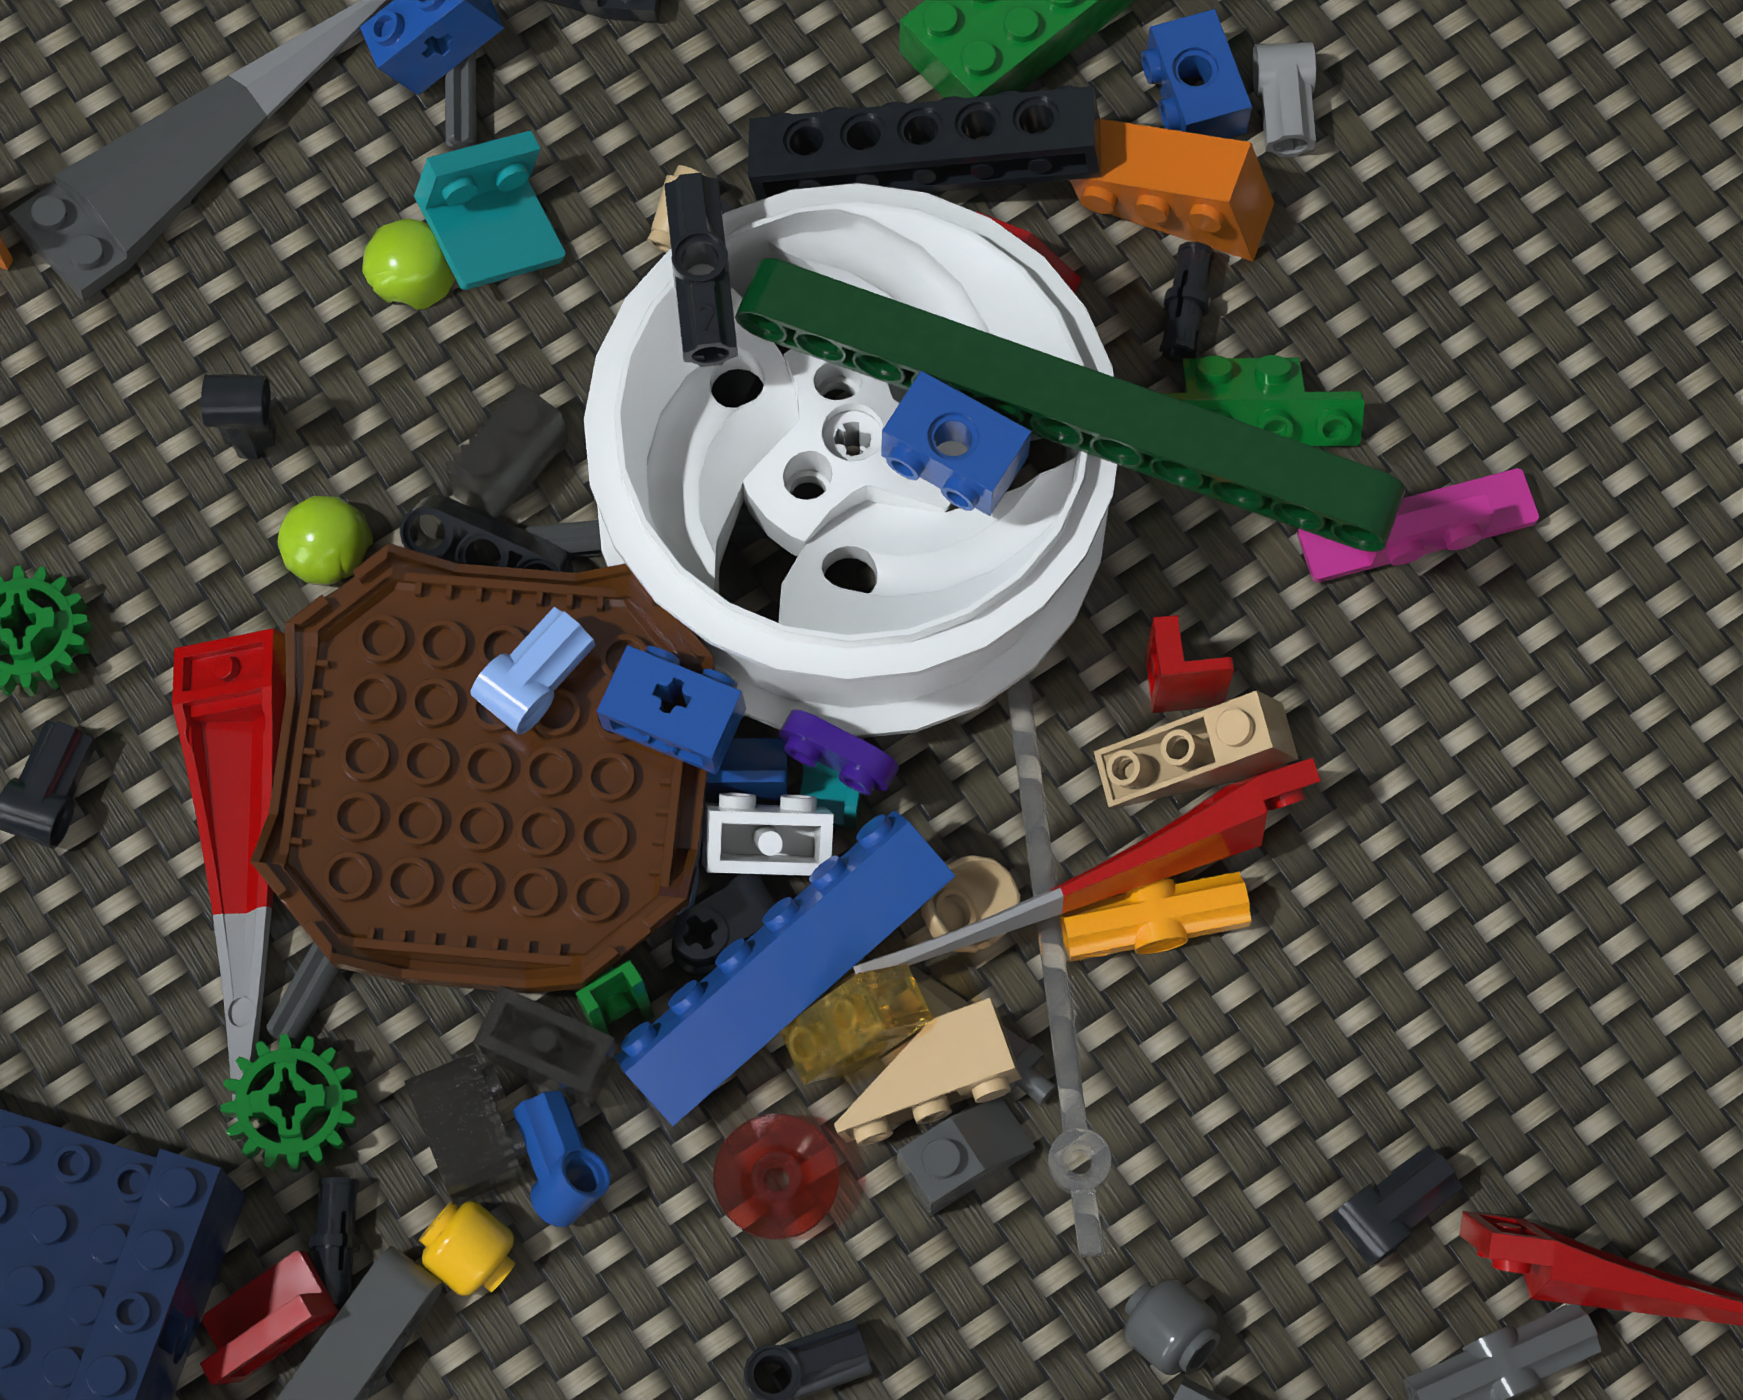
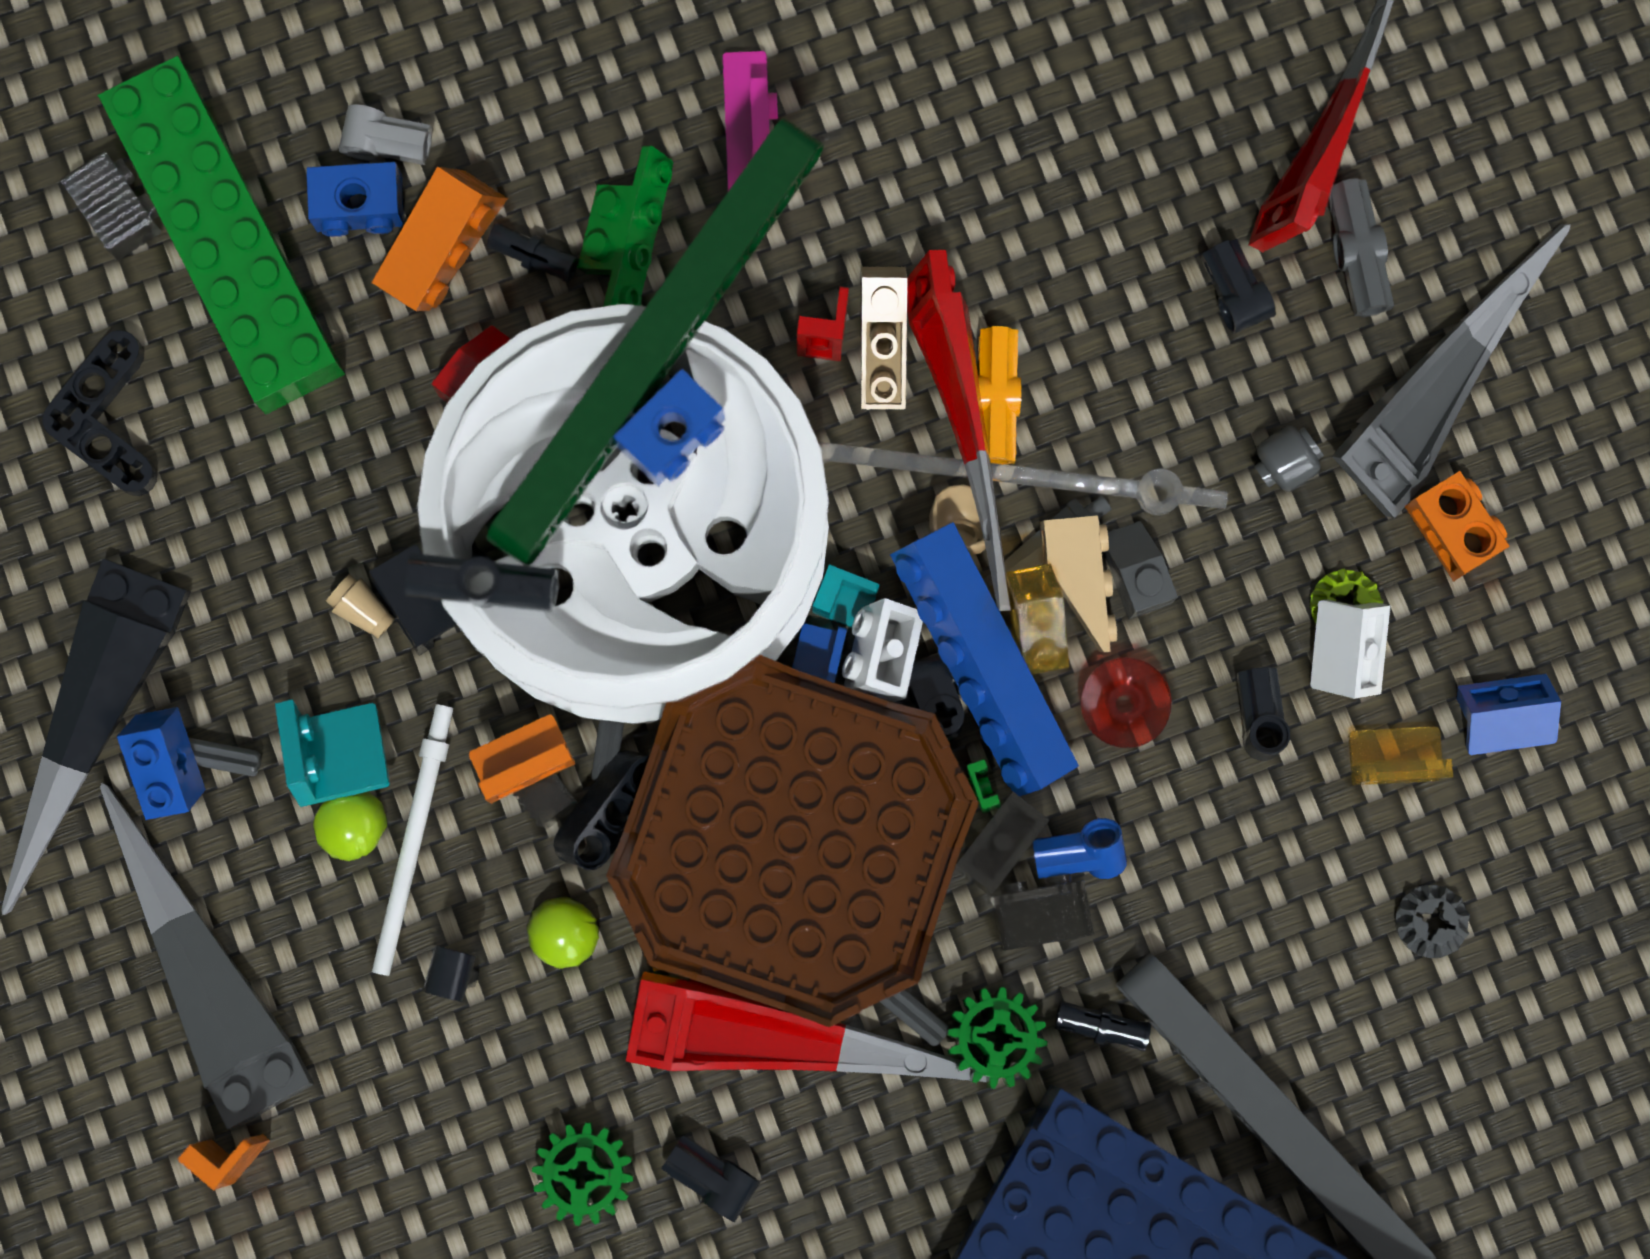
camera: 80 degrees left, 10 degrees up
red panel [200,1251,339,1386] -> none
yellow head [419,1201,515,1296] -> none
light blue piece [471,607,596,735] -> none
blue brick [596,645,746,775] -> none
black brick [748,85,1102,201] -> none
dark purple plate [779,709,899,795] -> none
none -> white bar [372,704,454,976]
none -> orange panel [469,715,576,804]

